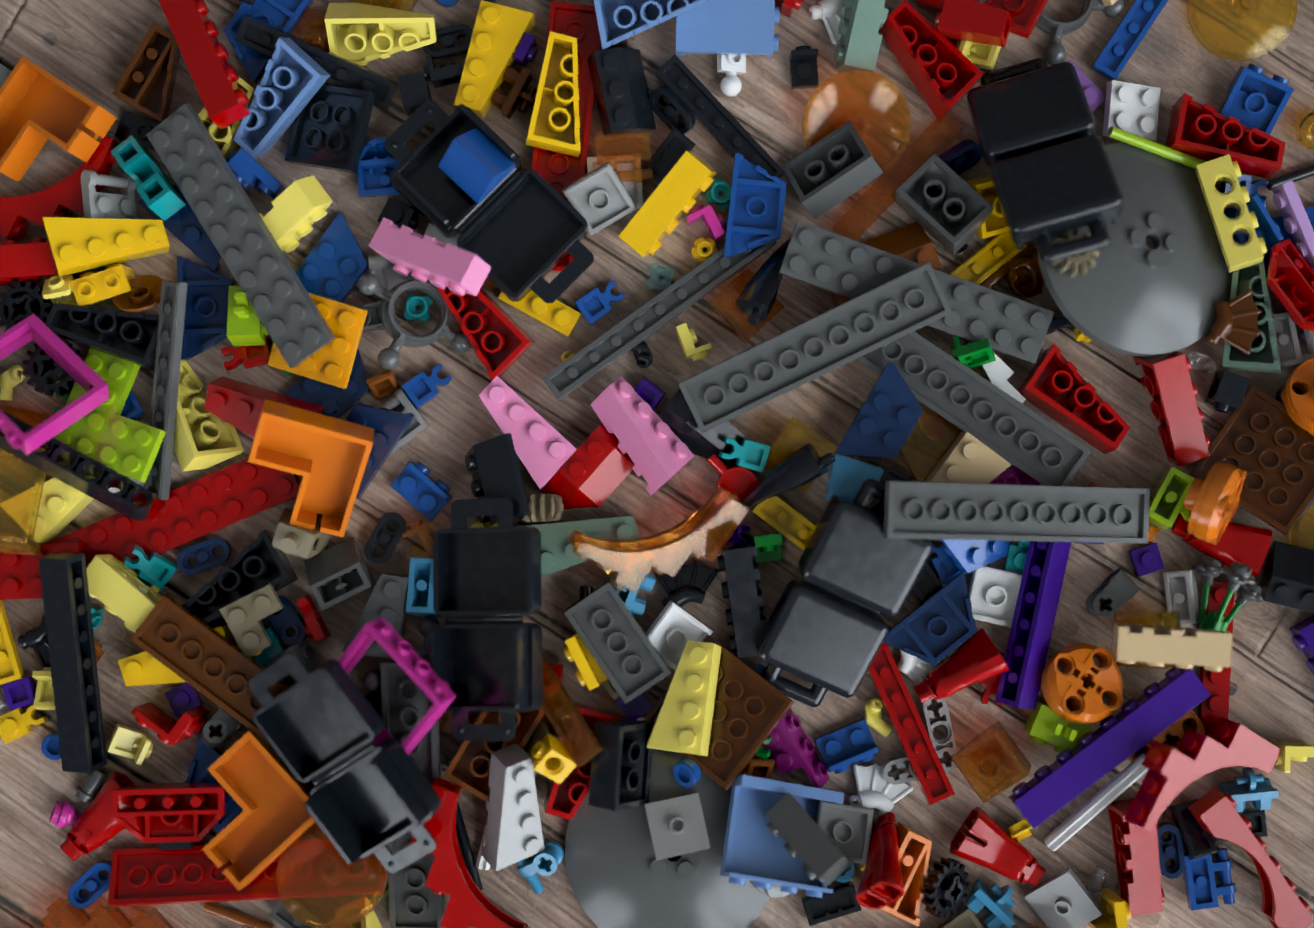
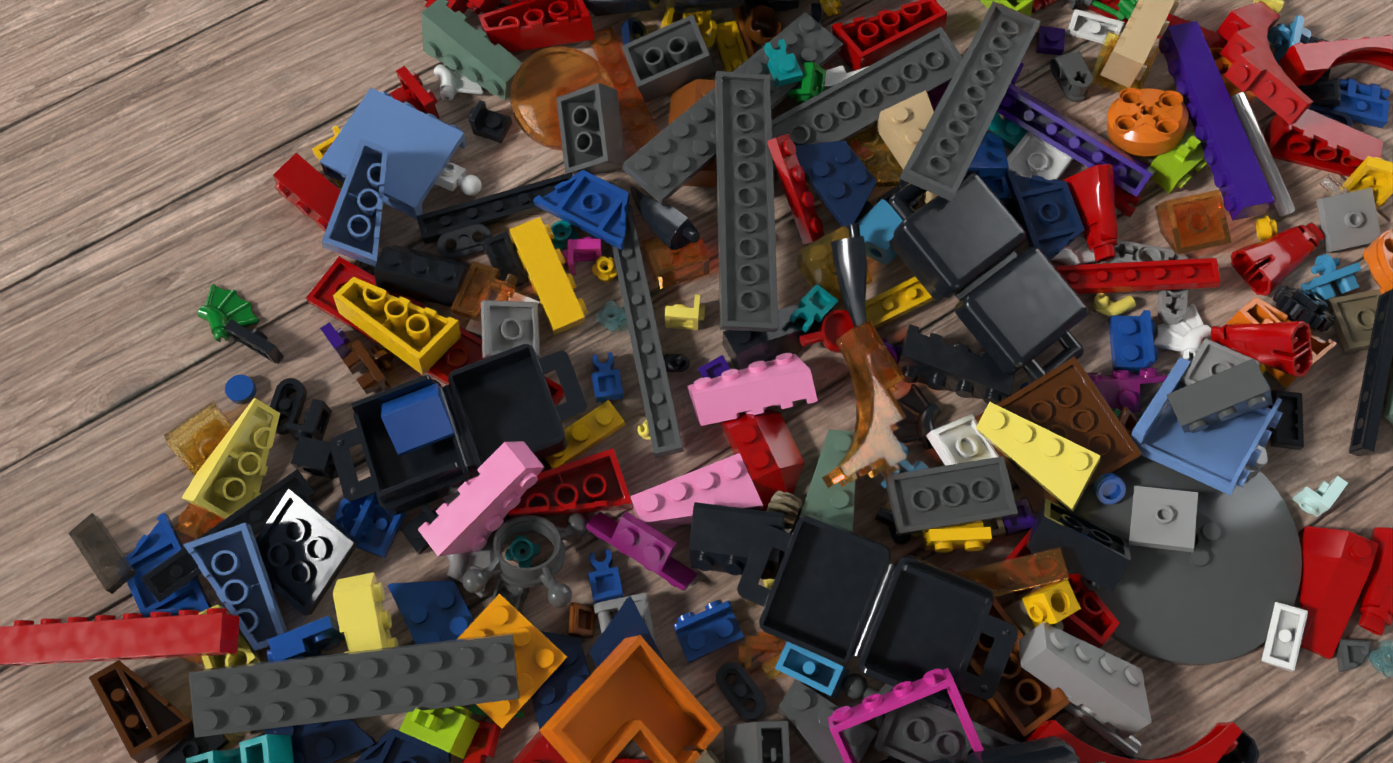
camera: 60 degrees left, 20 degrees down
yellow wedge [454,0,536,119] -> none
dark azure piece [516,841,564,894] -> none
green bracket [752,533,783,563] -> none
none -> magenta bracket [586,512,697,591]
none -> teal plate [764,39,803,87]
none -> red plate [767,133,825,245]

